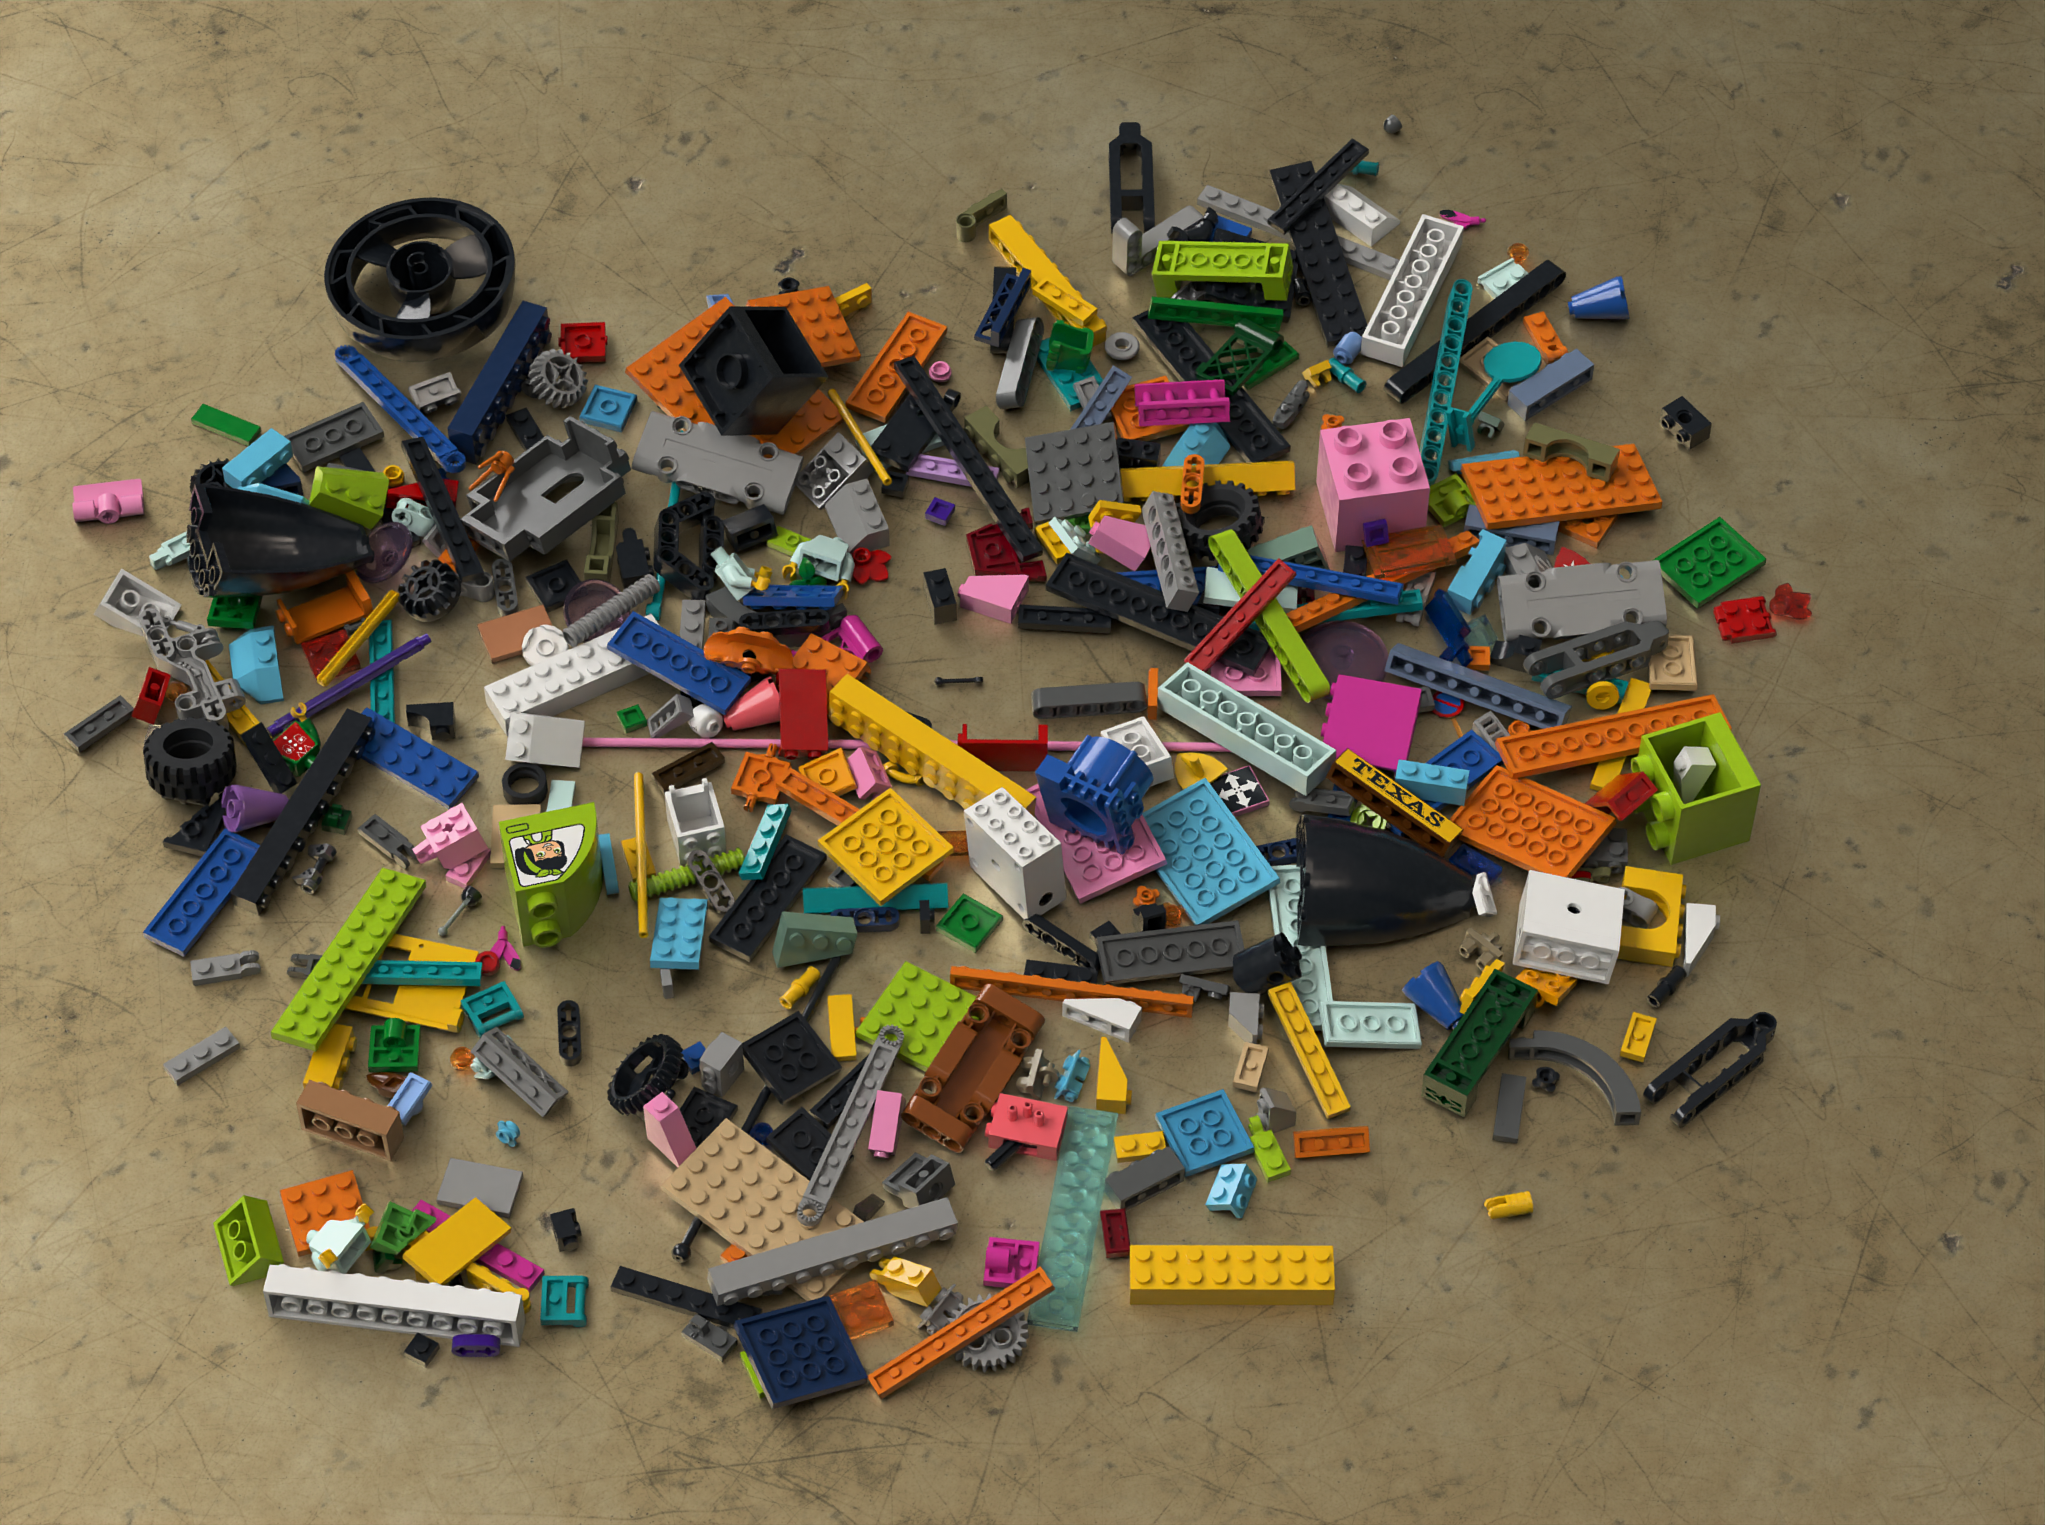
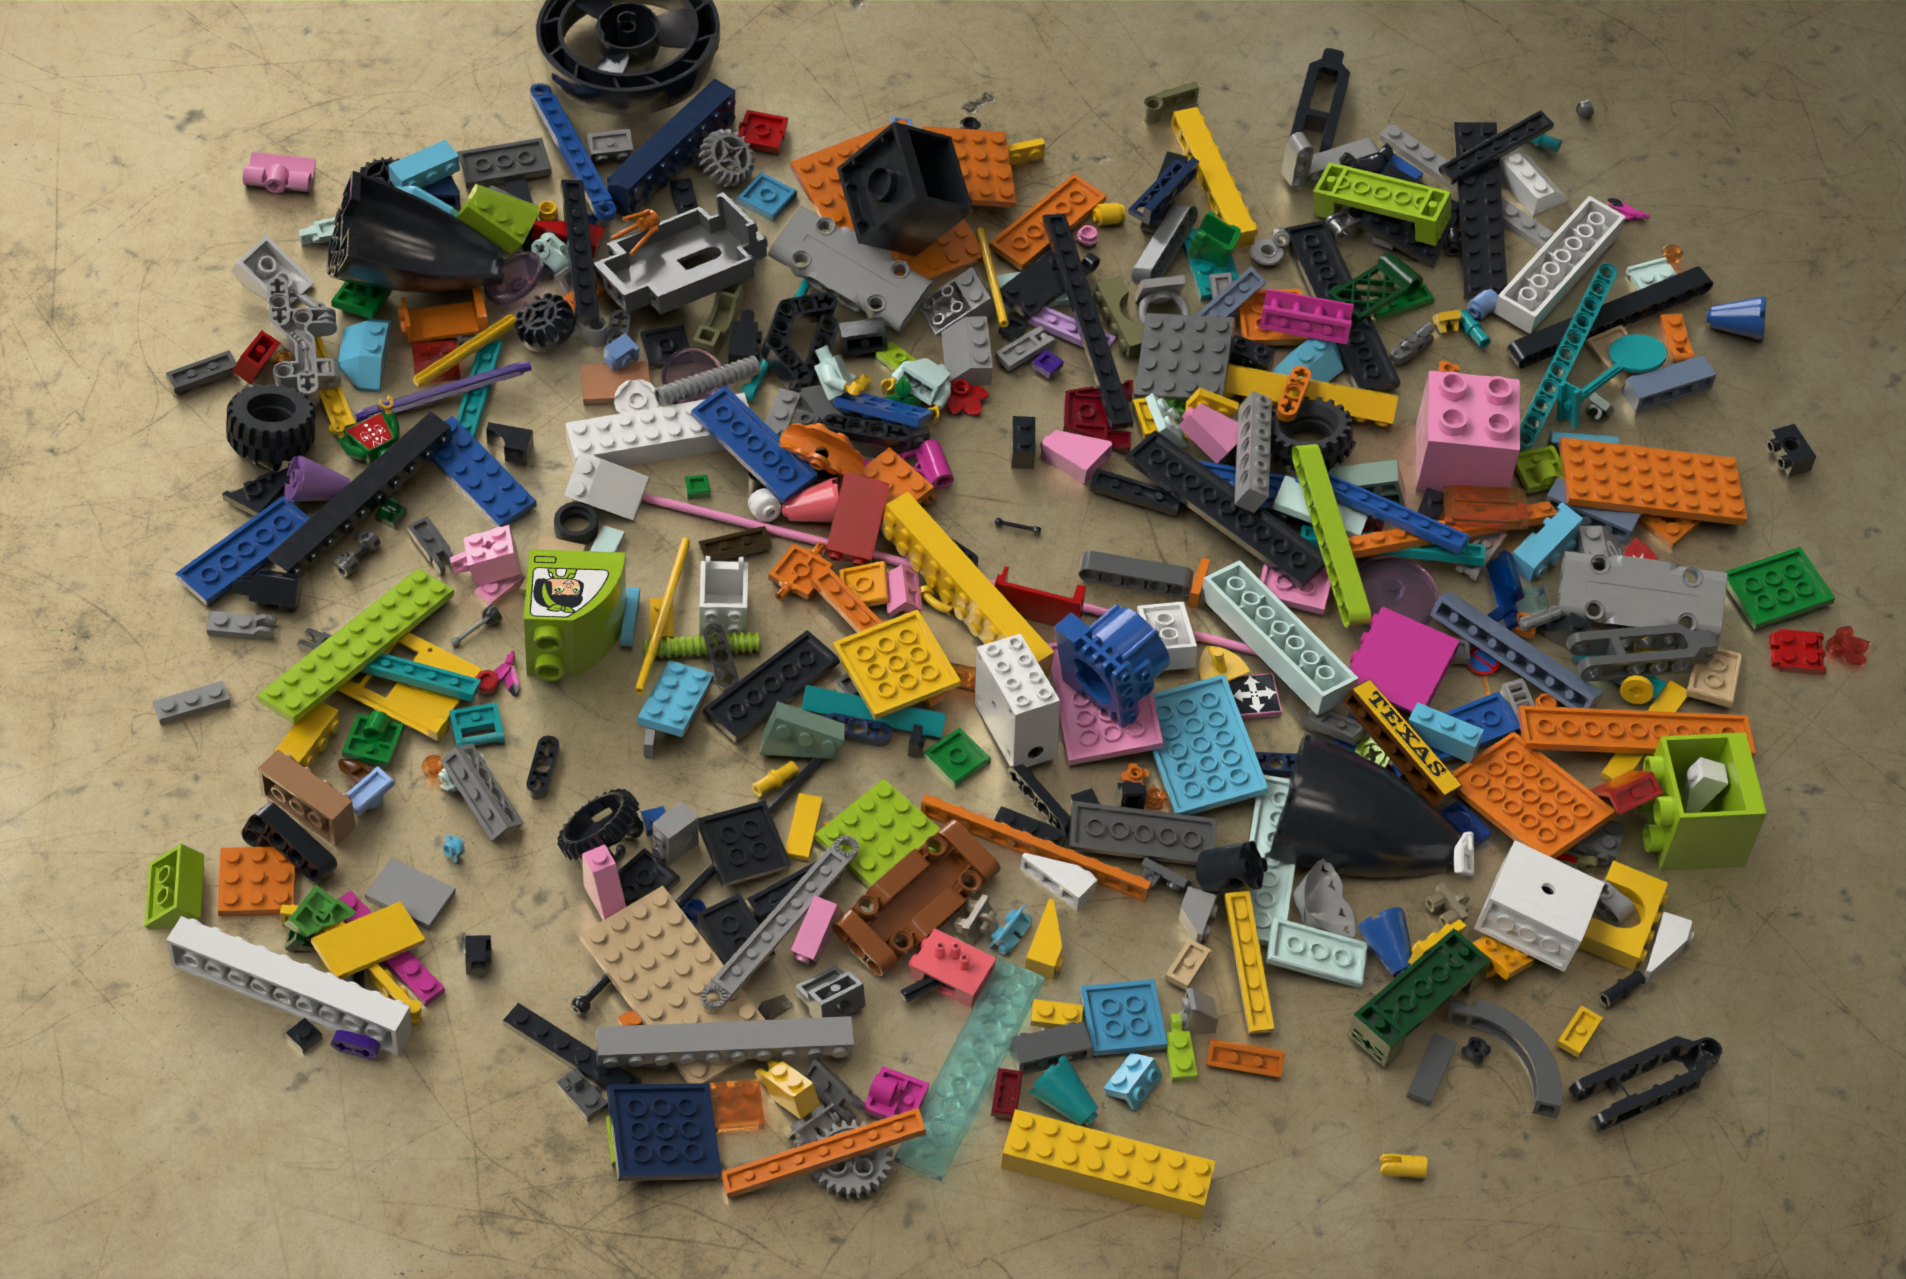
camera: 10 degrees right, 0 degrees up
green tile [191,404,261,446] -> none
black plate [240,722,298,794] -> none
light aqua torso [306,1203,375,1274] -> none
teal plate [540,1275,589,1327] -> none
light grey slope [647,694,694,738] -> none
teal plate [738,804,792,880] -> none
yellow plate [1032,276,1098,327] -> none
green plate [1148,296,1283,331] -> none
red tile [1183,558,1297,673] -> none
dark purple plate [1363,519,1389,547] -> none
olive arch [1523,422,1620,482] -> none
none -> black hinge [232,569,303,610]
none -> black beam [241,802,338,883]
none -> medium blue brick [603,333,640,371]
none -> dark grey hinge [803,1058,865,1123]
none -> light grey plate [995,326,1057,372]
none -> teal cone [1028,1055,1099,1126]
none -> yellow brick [1092,203,1126,226]
none -> light grey tile [1134,275,1190,324]
none -> light grey pin [1272,227,1290,247]
none -> light grey piece [1293,858,1356,938]
none -> light grey axle [1518,605,1562,631]

